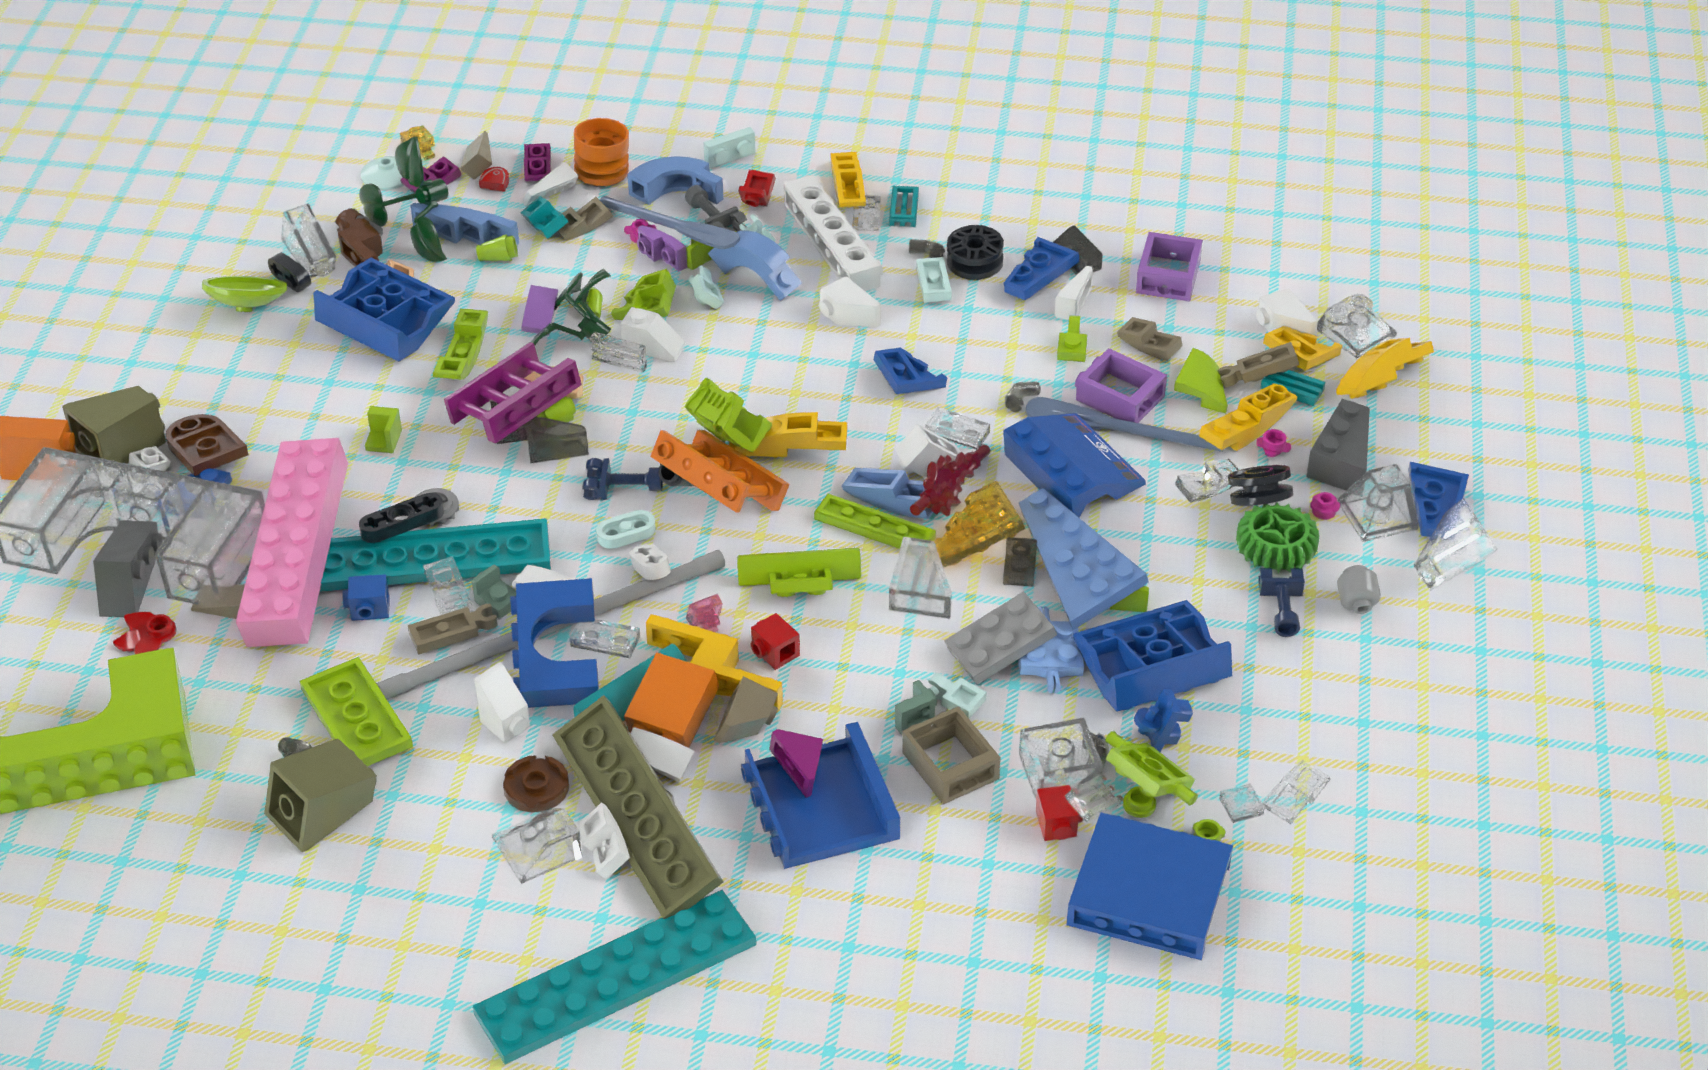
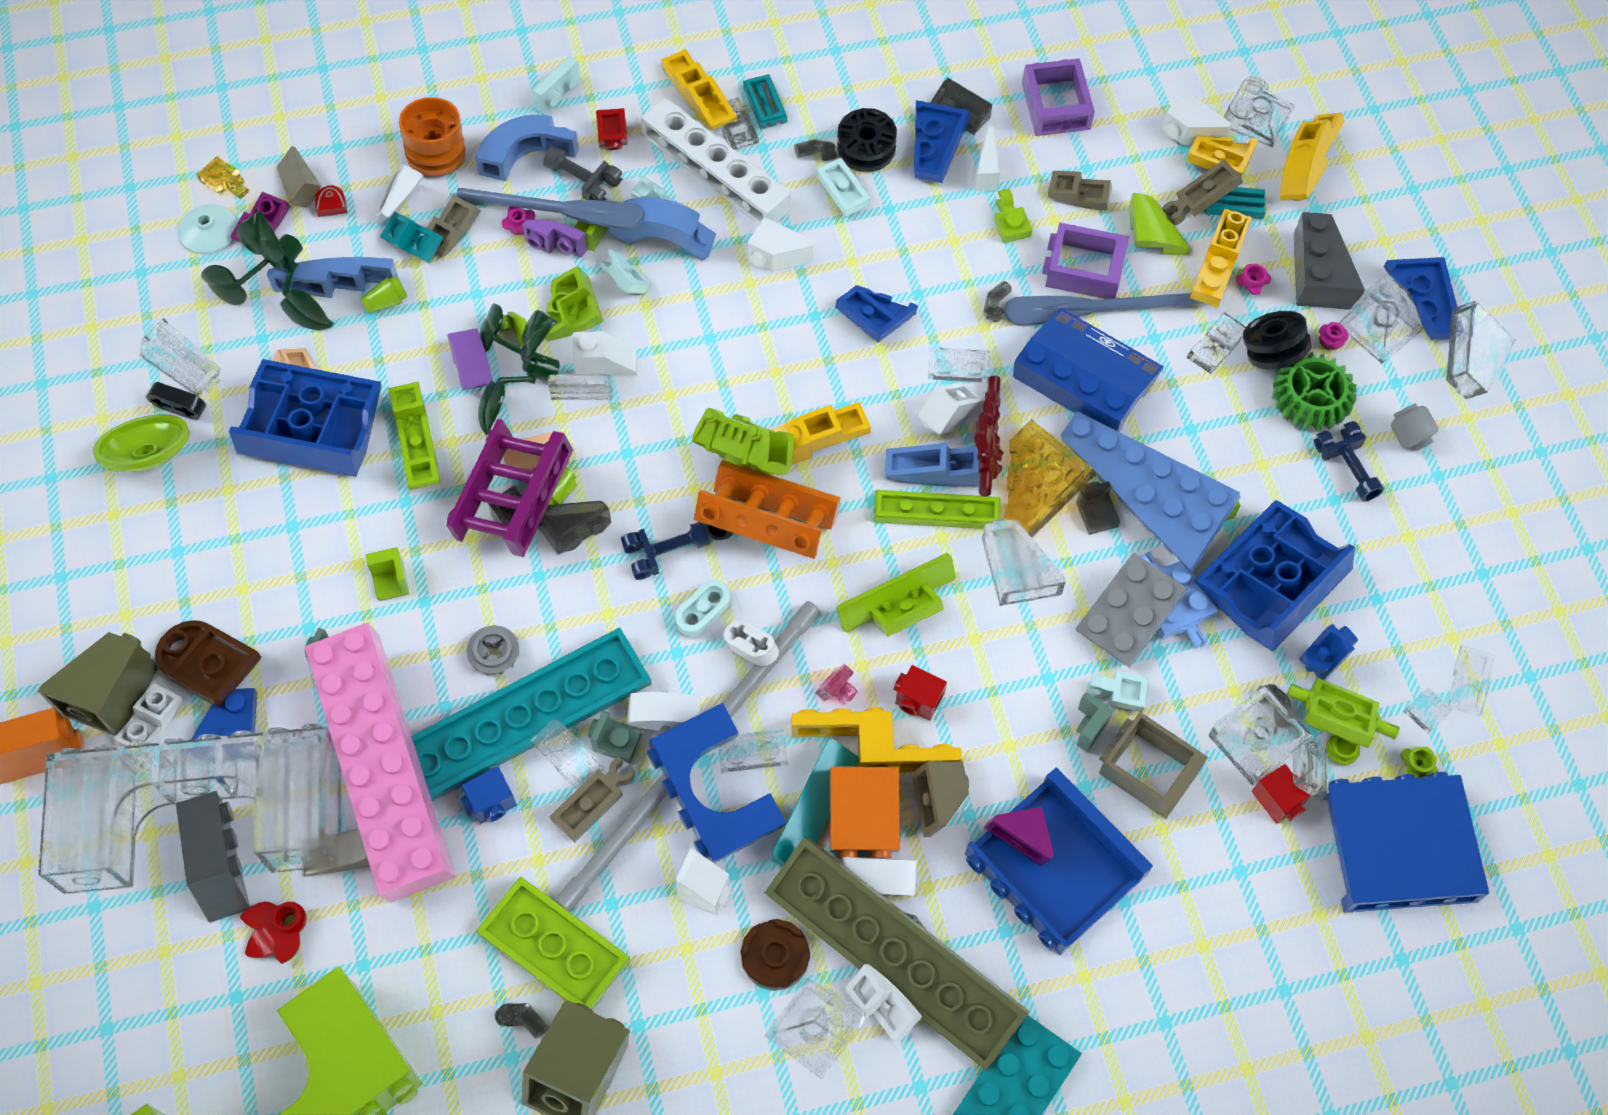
camera: 25 degrees left, 20 degrees up
reddish brown plate [335,208,383,267] -> none
black beam [359,493,444,543] -> none
magenta slope [524,143,551,182] -> none

